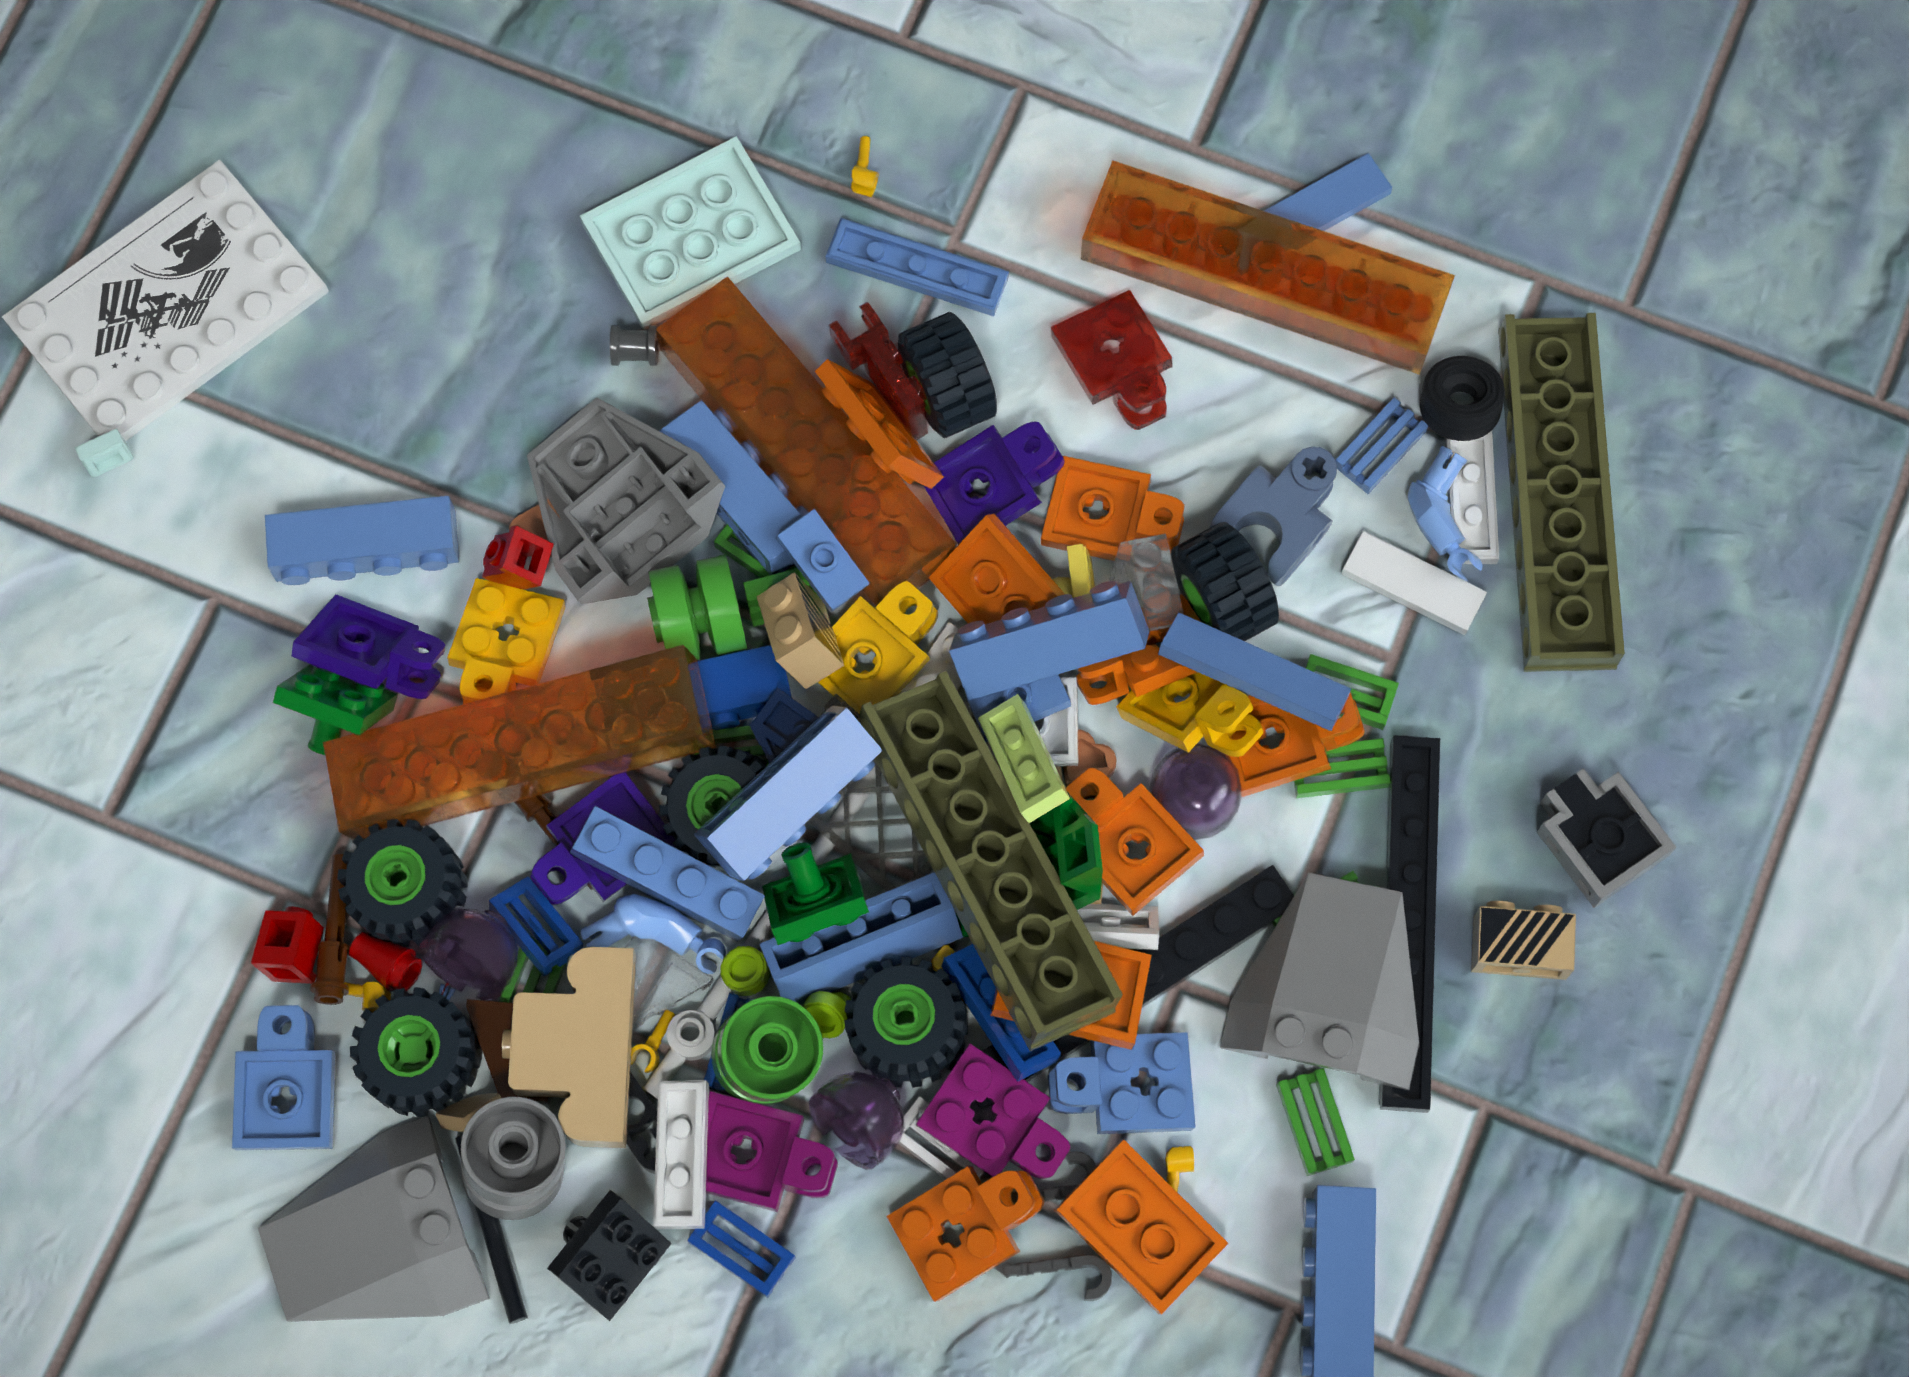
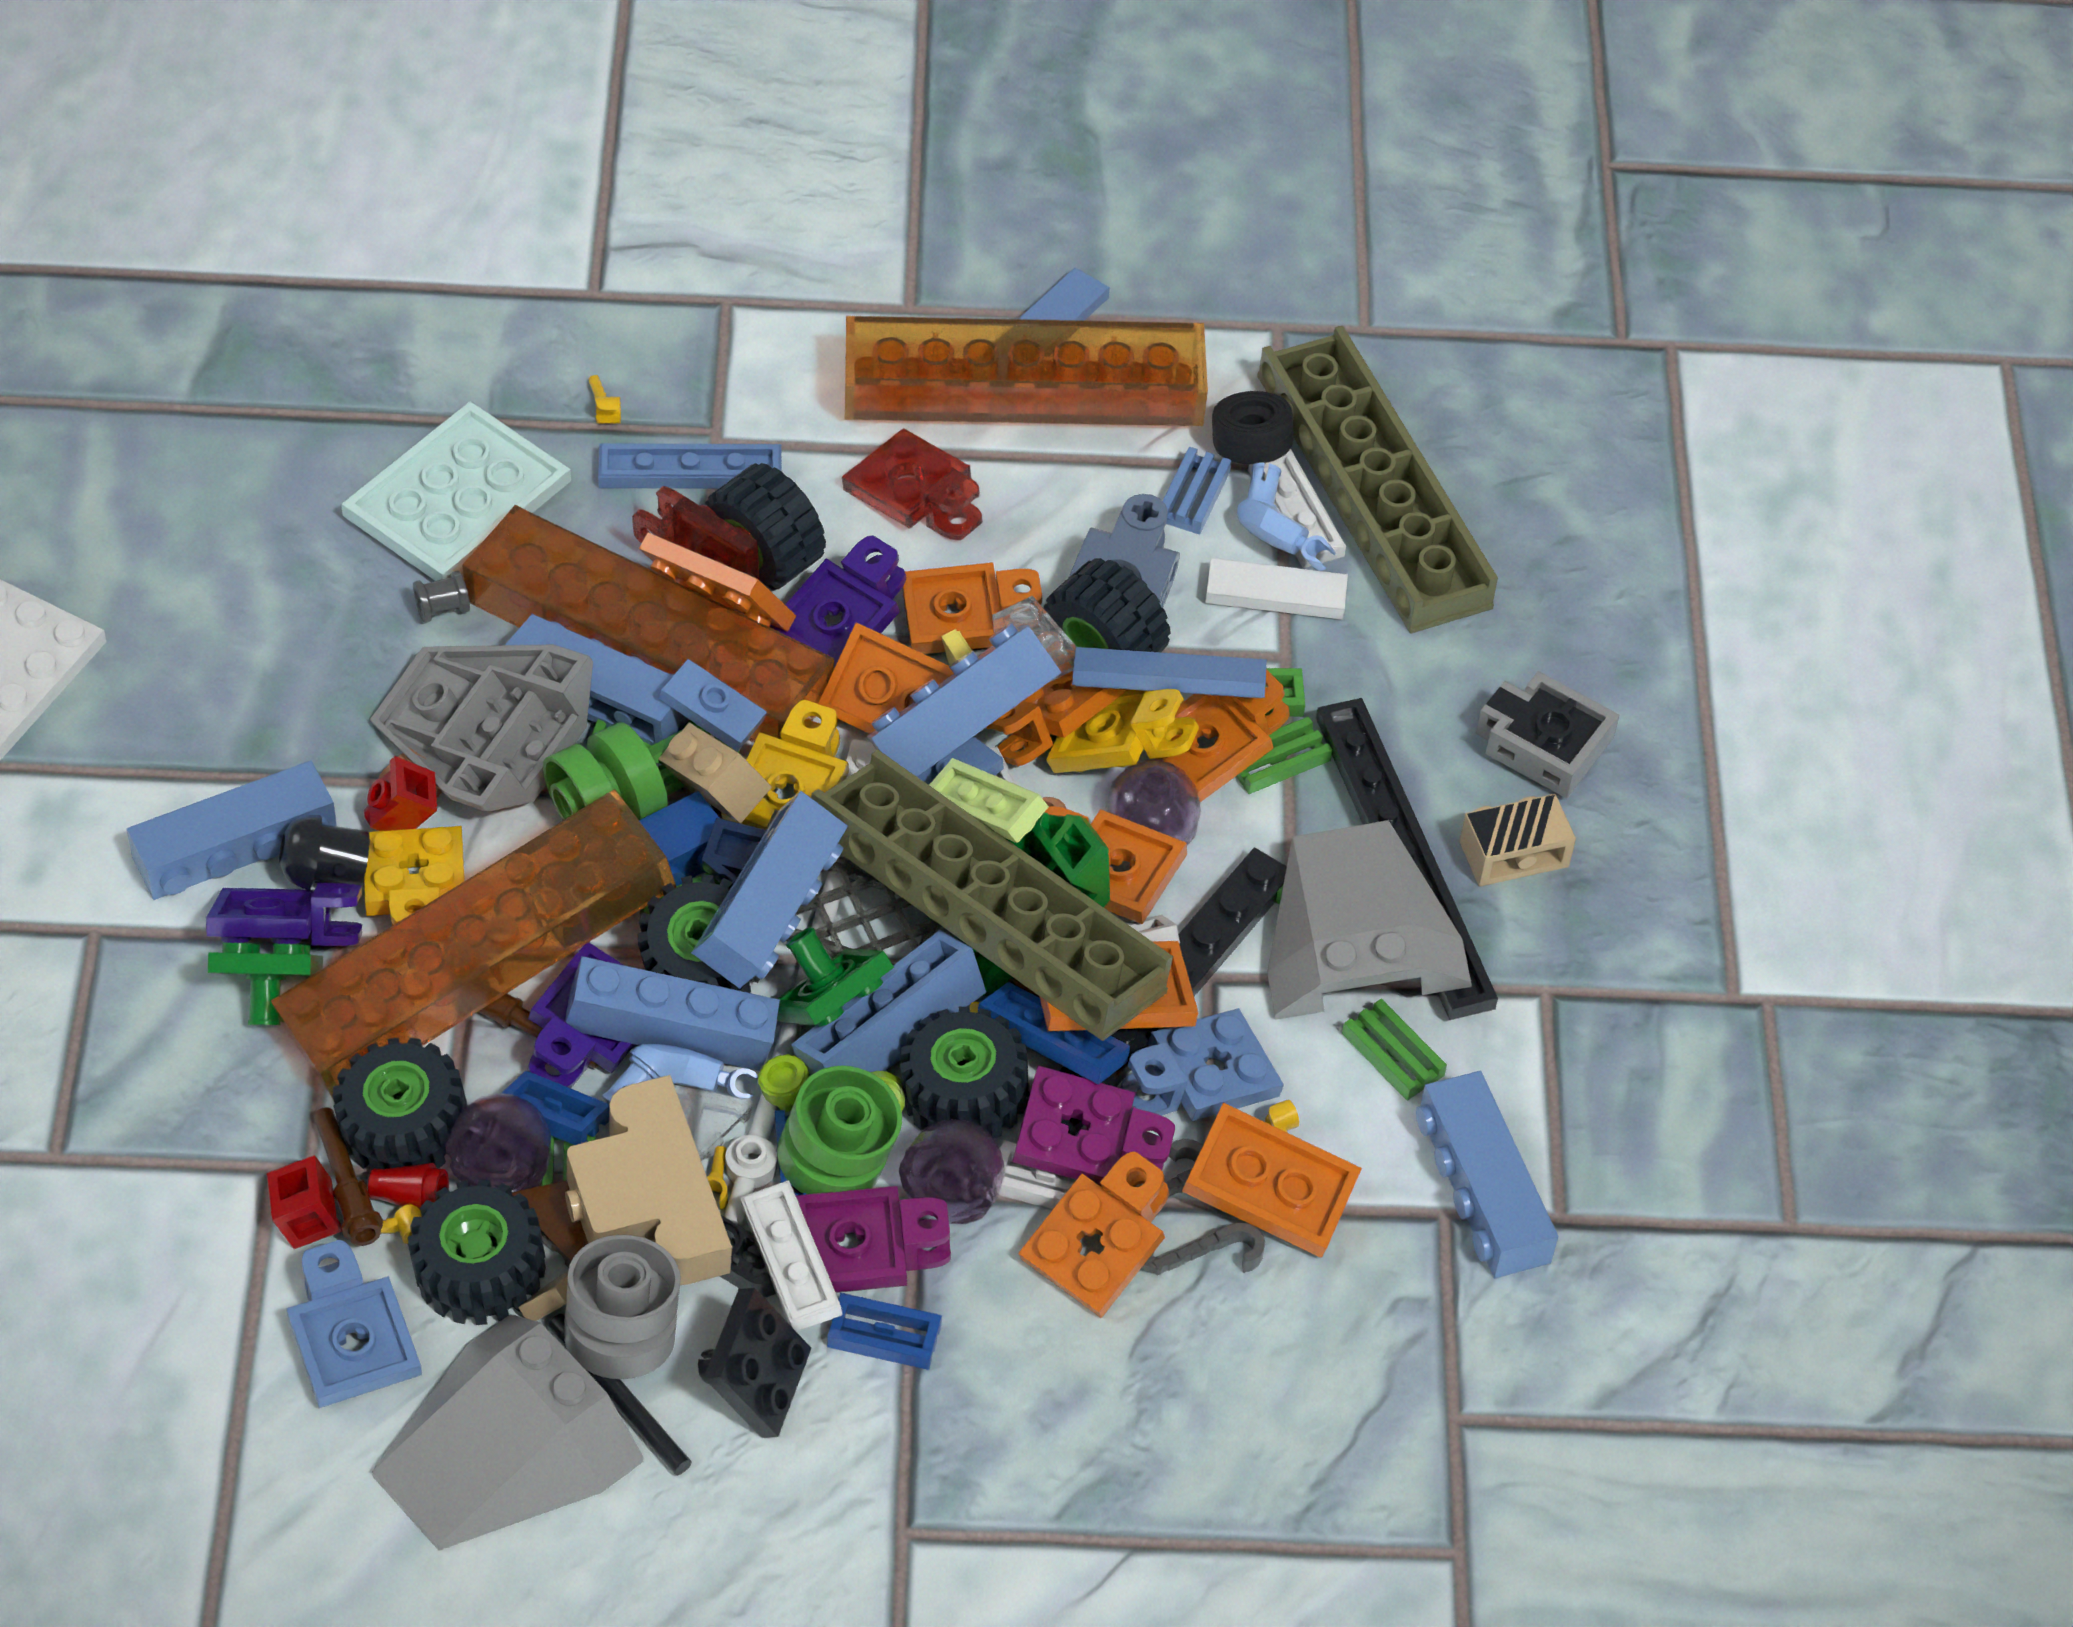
camera: 25 degrees left, 20 degrees down
none -> black piece [279,815,370,891]

